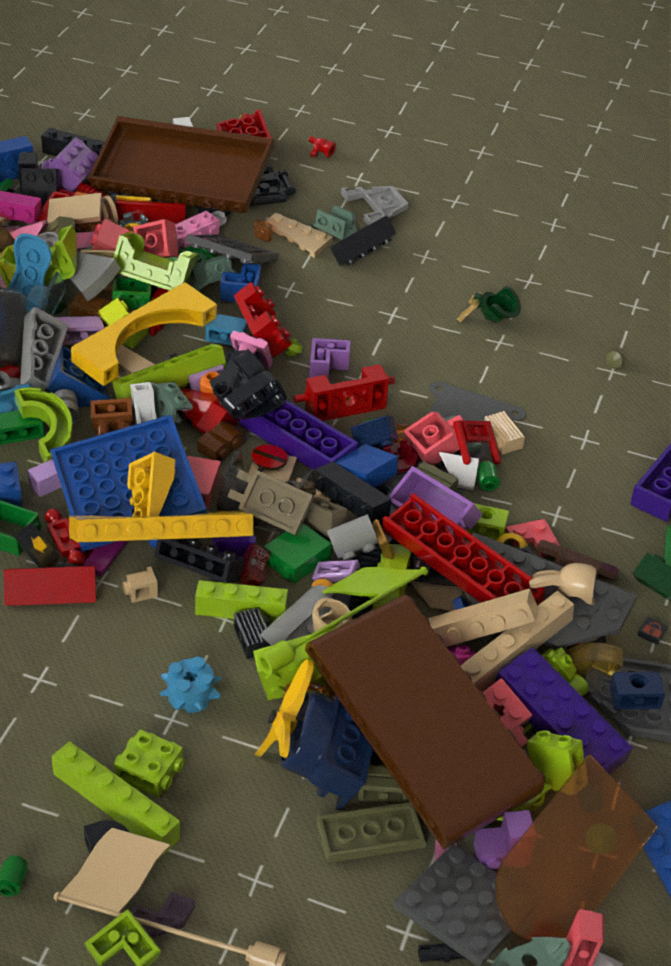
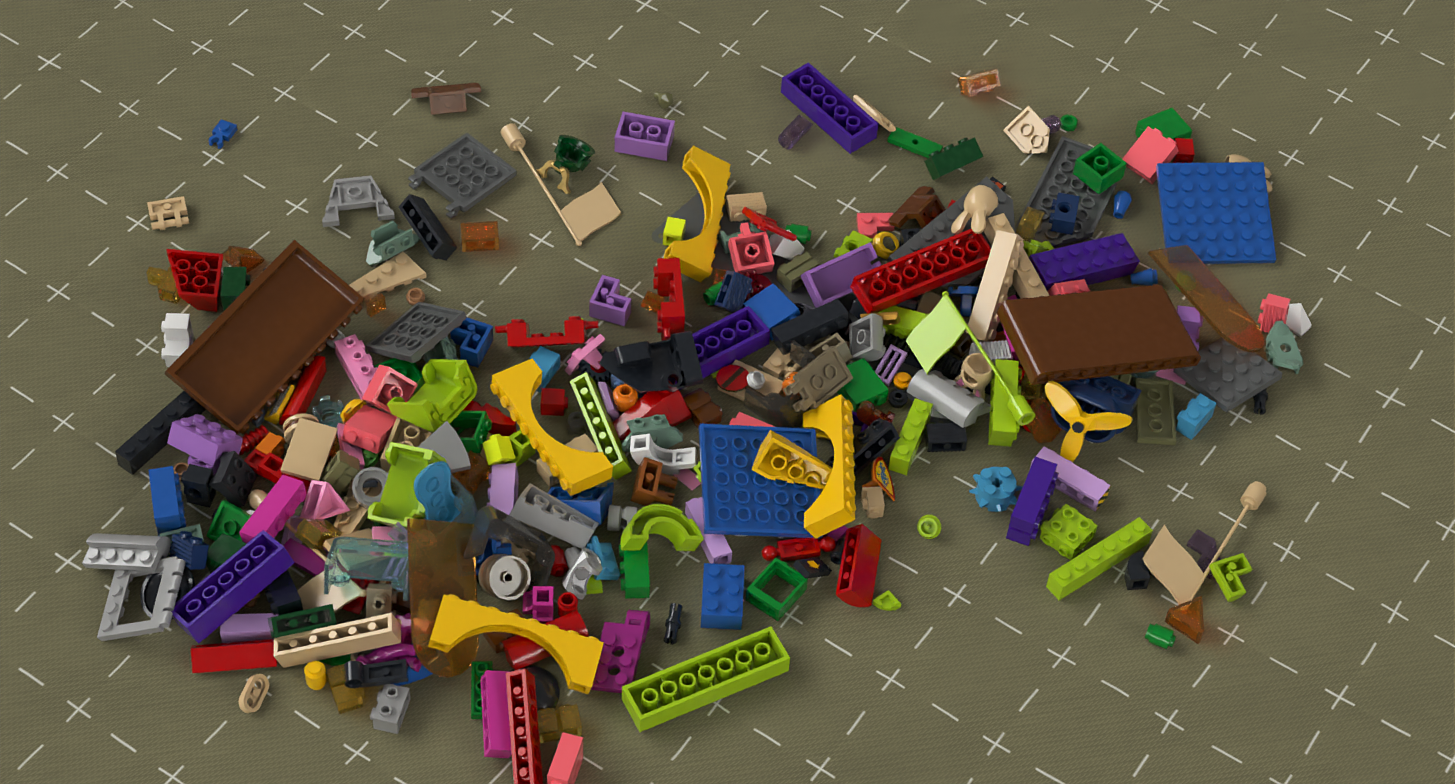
camera: 75 degrees left, 10 degrees up
red piece [308,136,336,158] -> none
lime brick [527,731,587,795] -> none
none -> tan plate [147,196,189,231]
none -> blue plate [209,119,237,149]
none -> clear orange slope [221,246,265,273]
none -> medium nougat plate [406,288,425,305]
none -> dark grey plate [408,133,517,219]
none -> reddish brown plate [411,83,481,115]
none -> clear orange brick [460,221,499,252]
none -> tan flag [500,123,621,246]
none -> red brick [540,388,569,416]
none -> medium lavender brick [615,112,675,161]
none -> neon yellow brick [663,217,686,246]
none -> yellow arch [664,146,731,283]
none -> white plate [747,371,765,389]
none -> clear purple brick [778,114,813,150]
none -> shield [862,457,895,501]
none -> lime tile [872,590,901,611]
none -> black plate [888,390,908,408]
none -> lime hat [917,515,941,539]
none -> dark purple piece [1006,457,1059,546]
none -> lavender brick [1030,446,1110,512]
none -> clear orange slope [1164,596,1204,644]
none -> dark azure brick [1176,393,1216,440]

